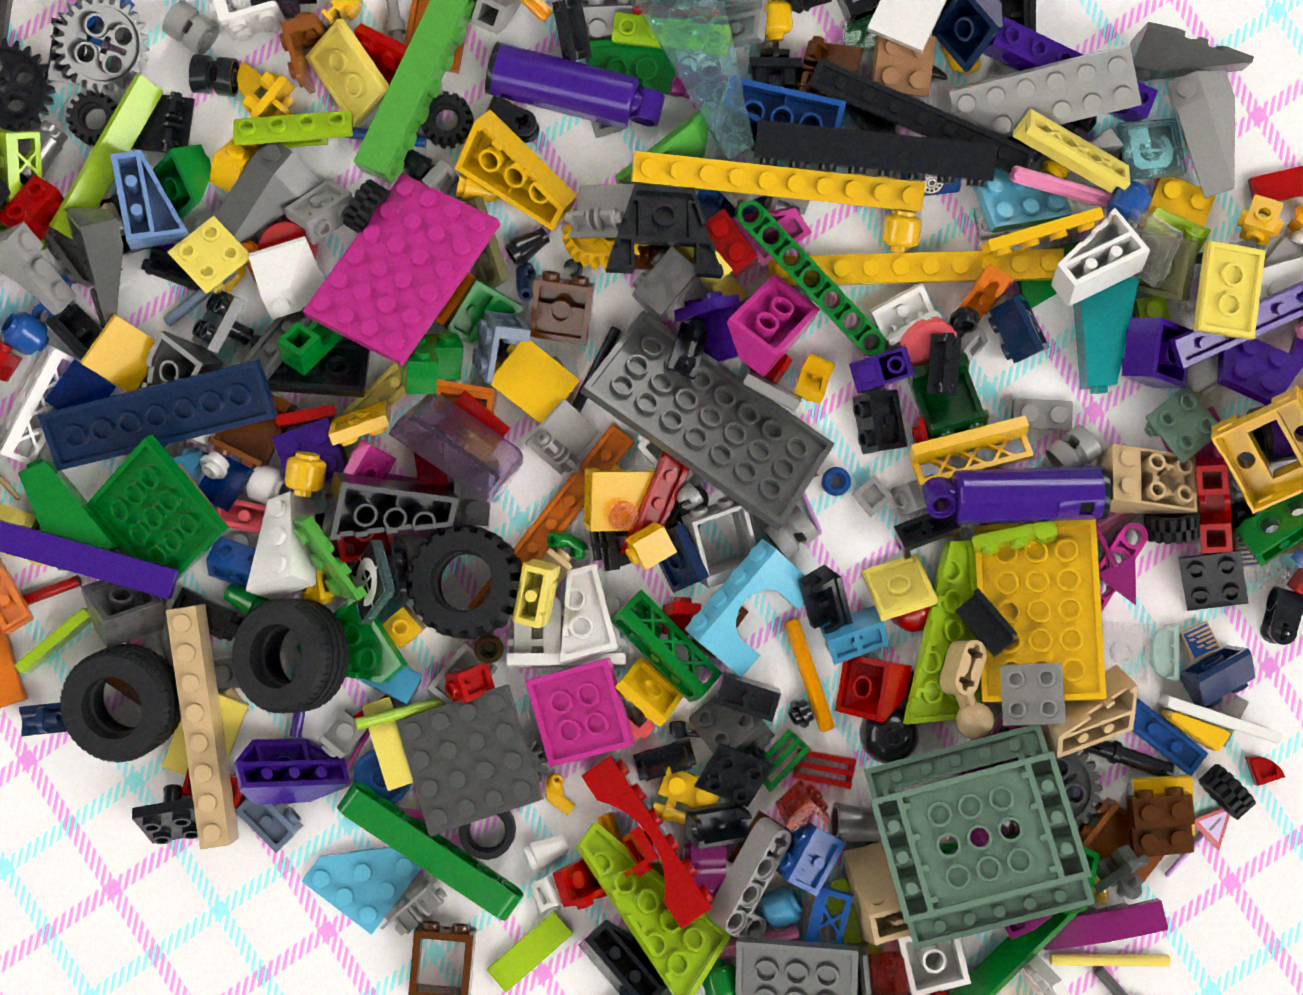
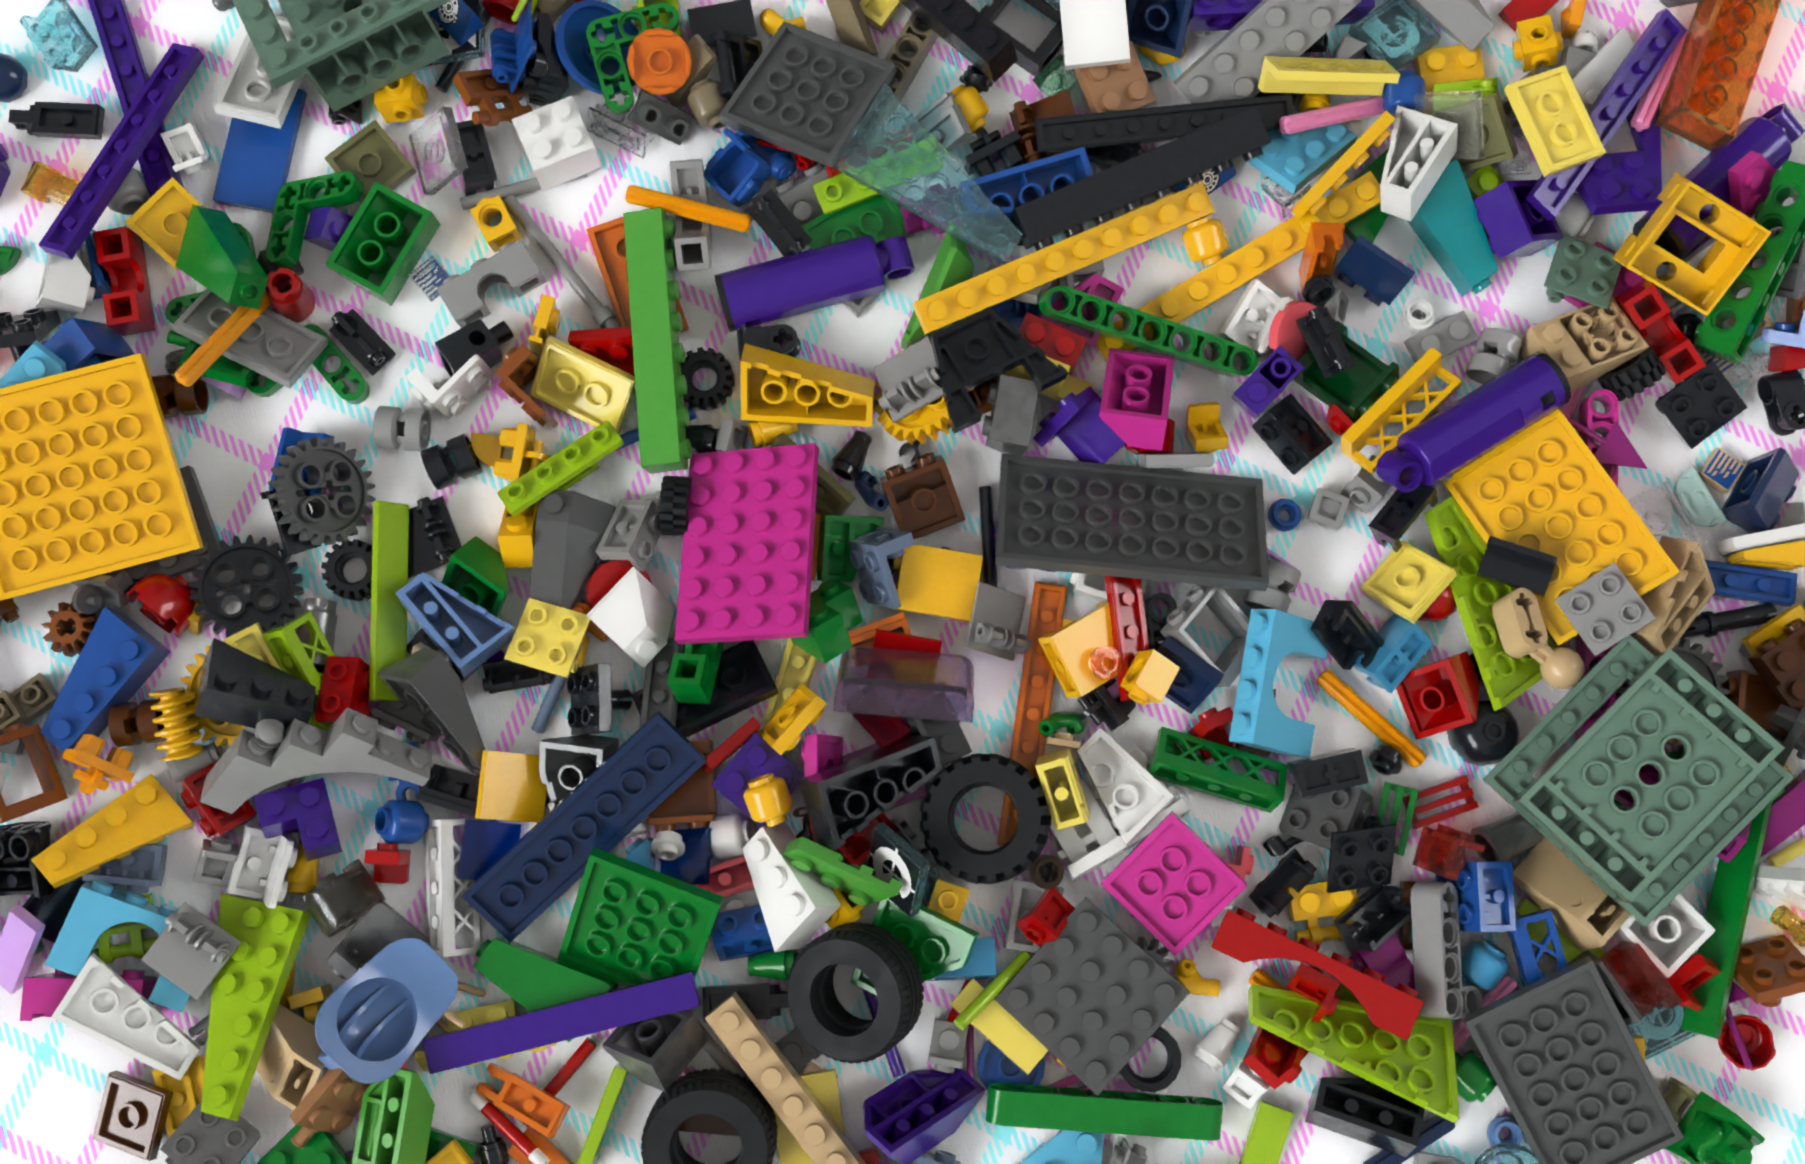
camera: 30 degrees left, 5 degrees down
yellow plate [615,656,684,727] -> none
black hinge [667,317,709,380] -> none
light grey hinge [677,483,703,510] -> none
lime hinge [972,521,1058,555] -> none
none -> white plate [1402,300,1436,332]

